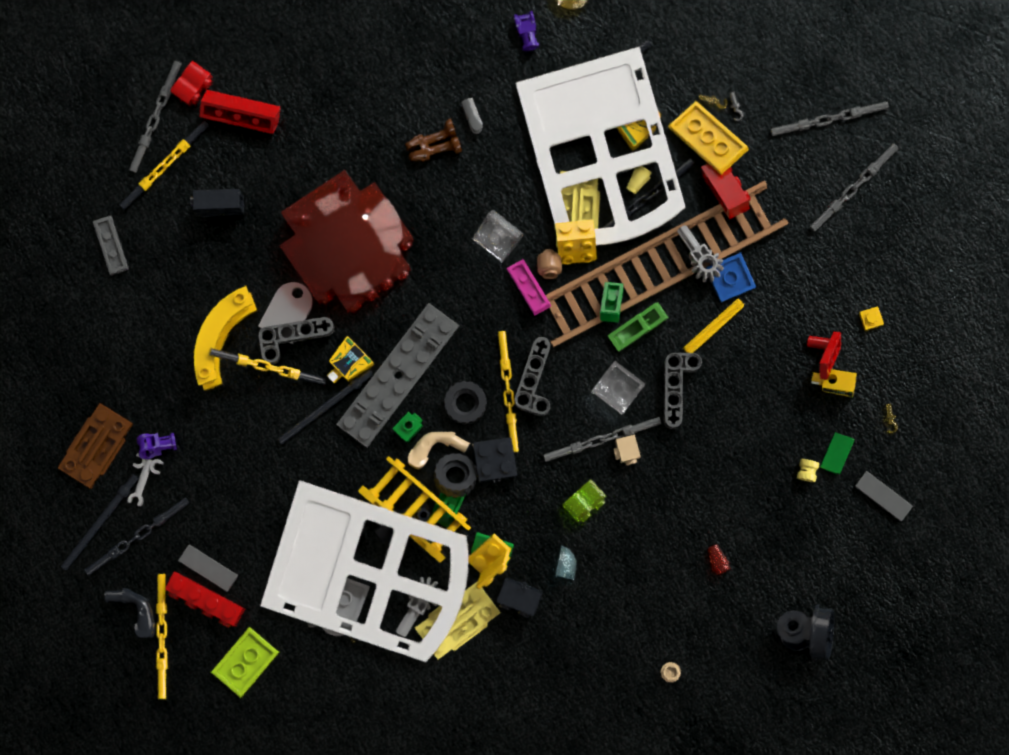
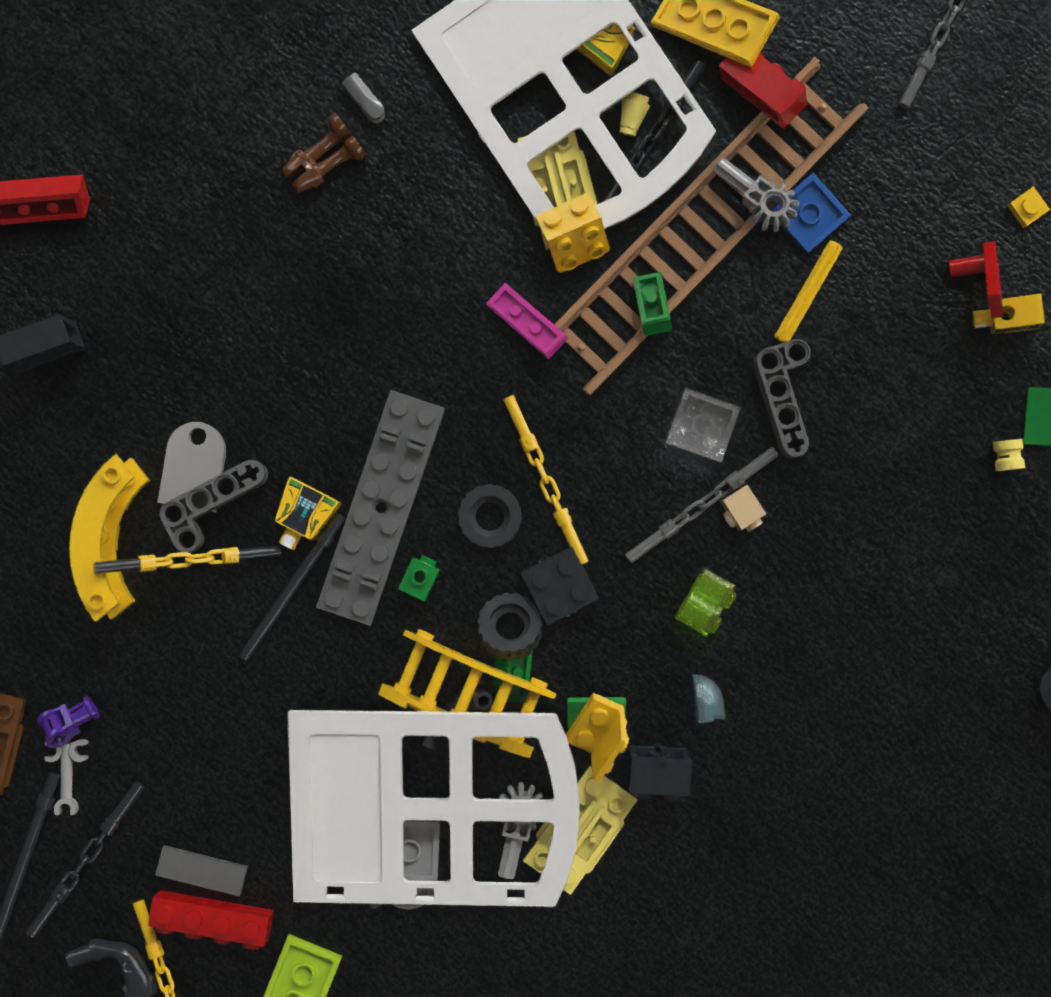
camera: 10 degrees left, 5 degrees up
clear red windscreen [279,170,414,312] -> none
tan piece [408,432,470,469] -> none
clear brick [472,210,523,262] -> none
dark grey beam [515,337,550,416] -> none
medium nougat head [537,249,562,279] -> none
bright green slope [608,303,669,351] -> none
tan plate [661,662,680,682] -> none
clear red cone [707,544,730,575] -> none

